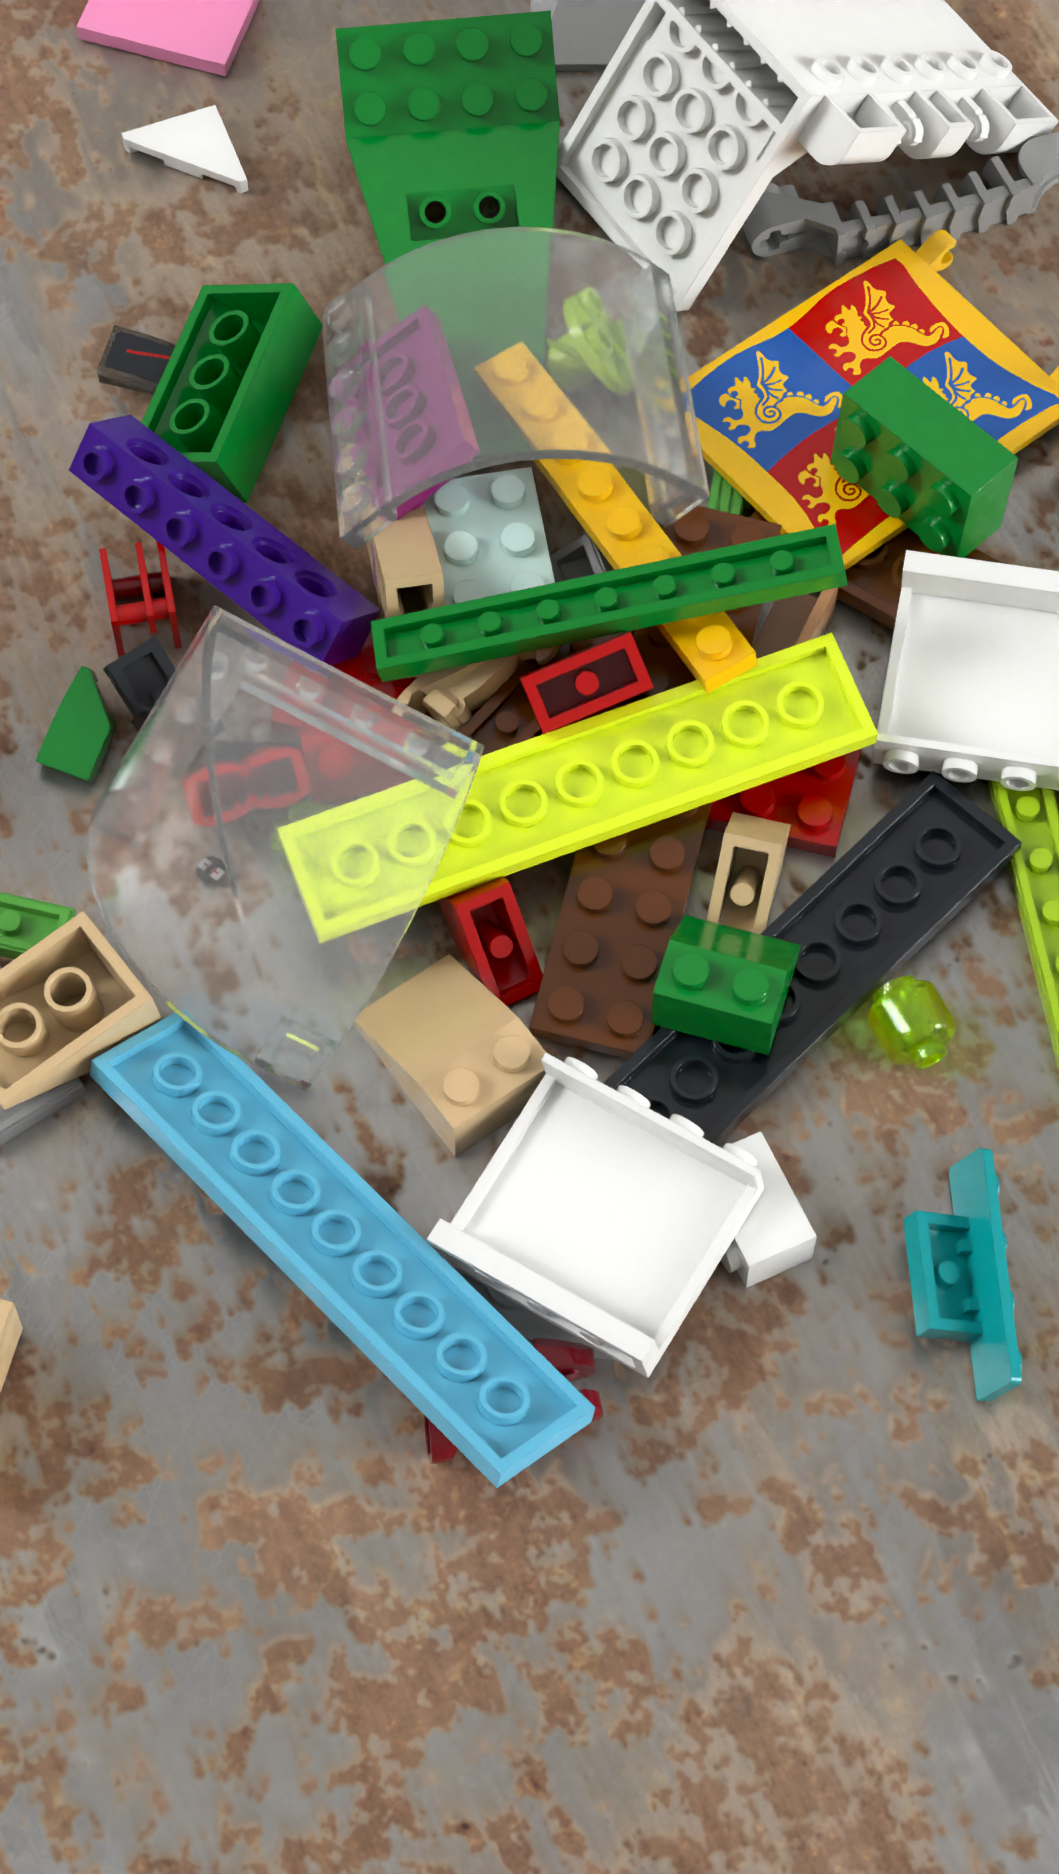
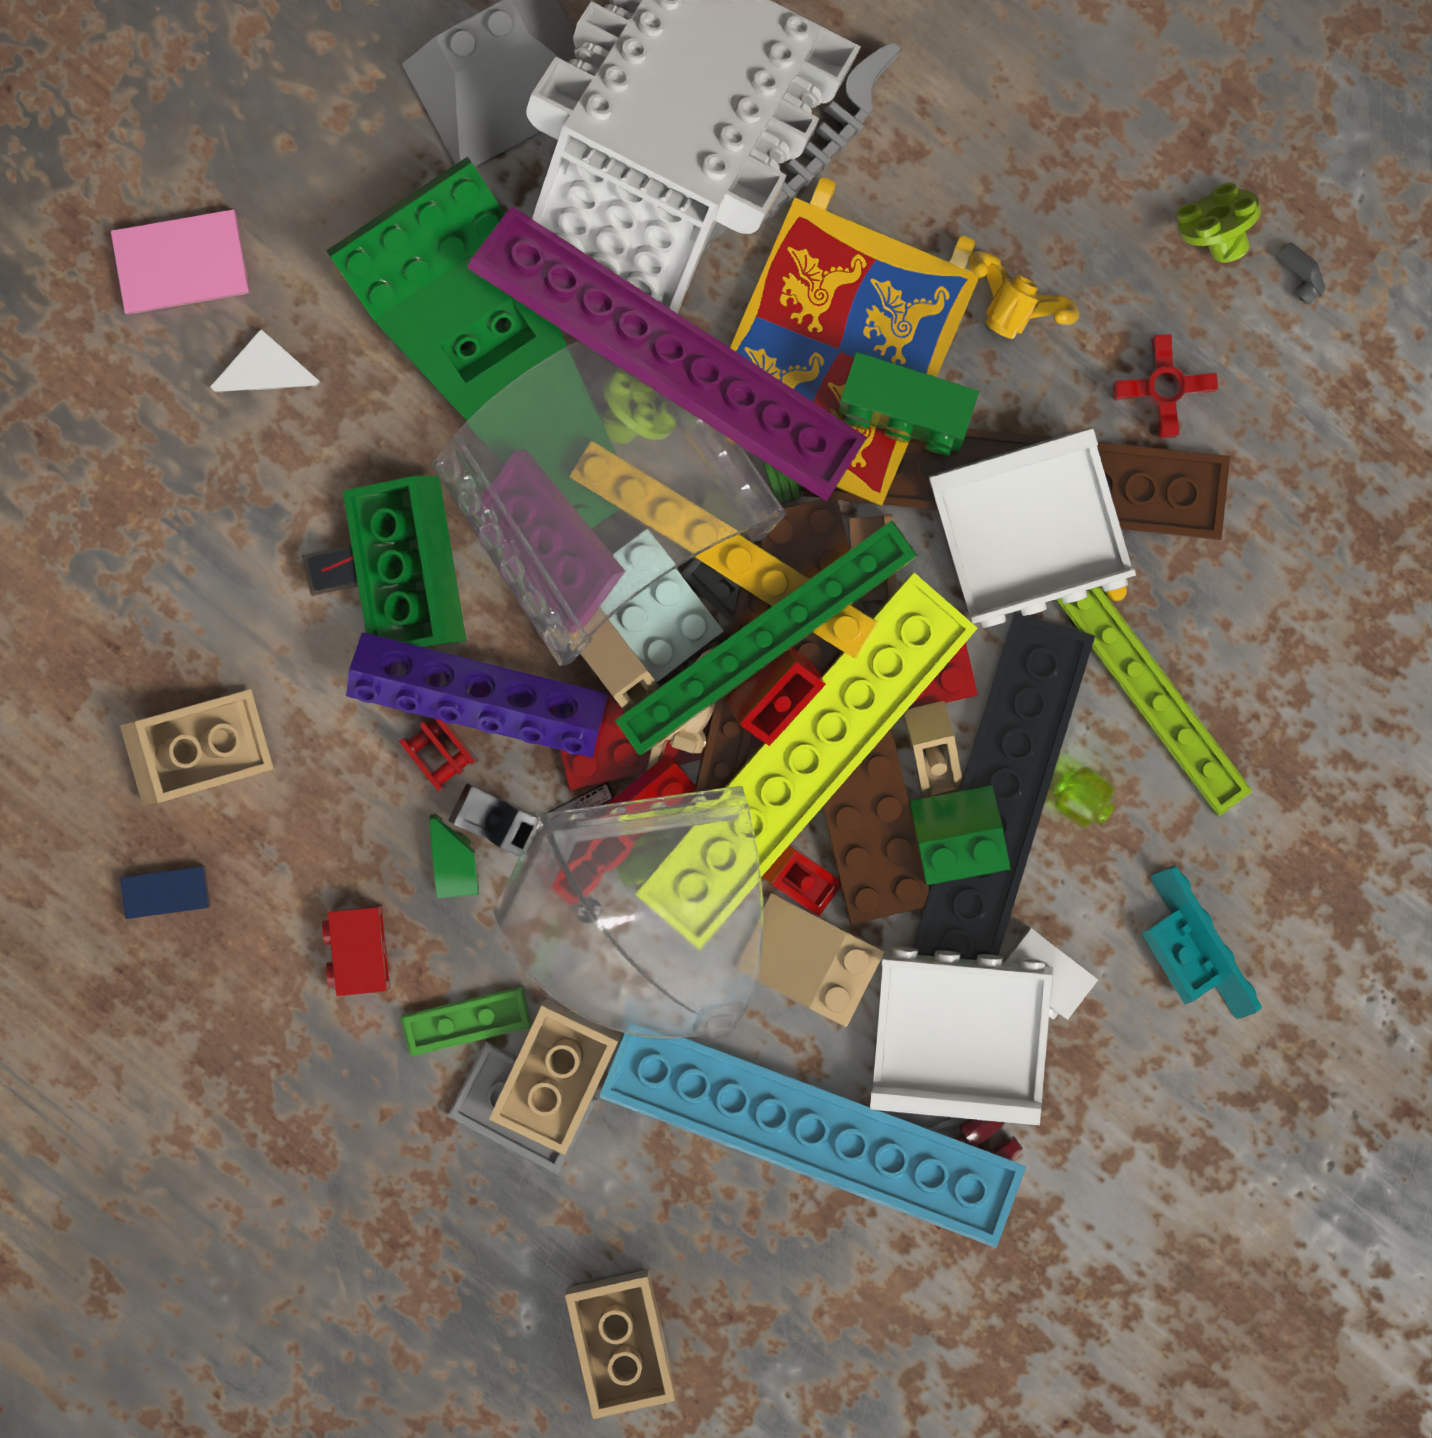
camera: 30 degrees left, 25 degrees up
none -> magenta plate [467,206,867,501]

